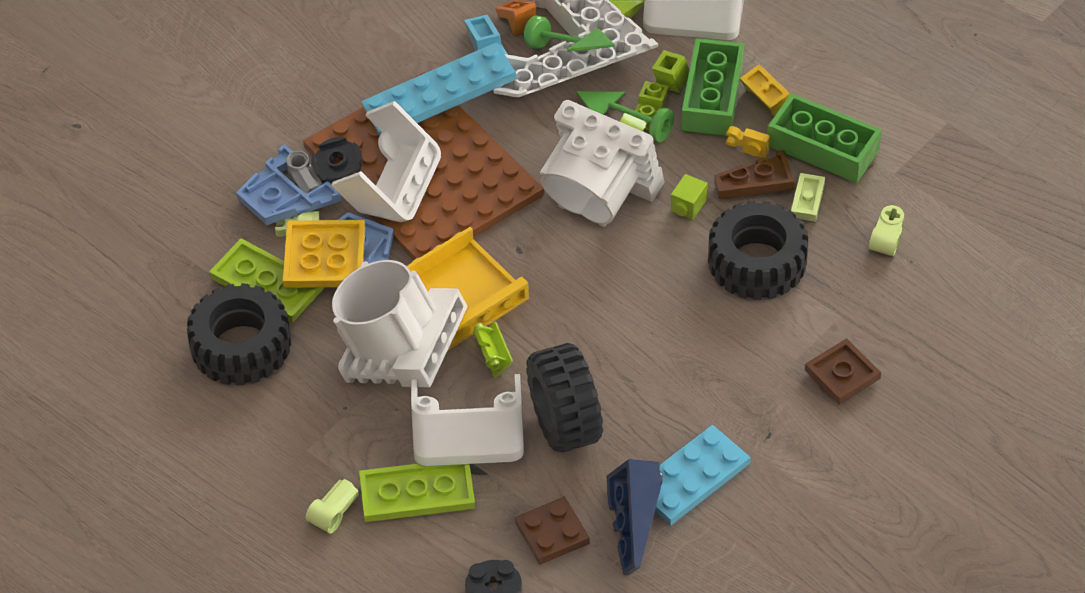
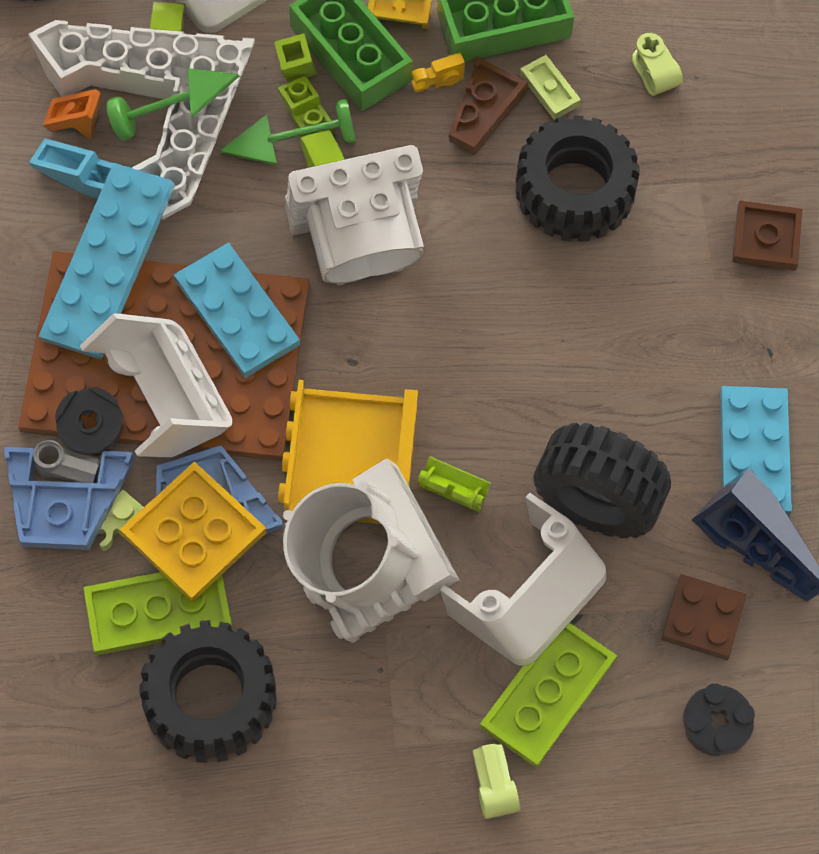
camera: 50 degrees left, 15 degrees up
lime brick [670,174,708,220] -> none
none -> medium azure plate [174,242,300,378]

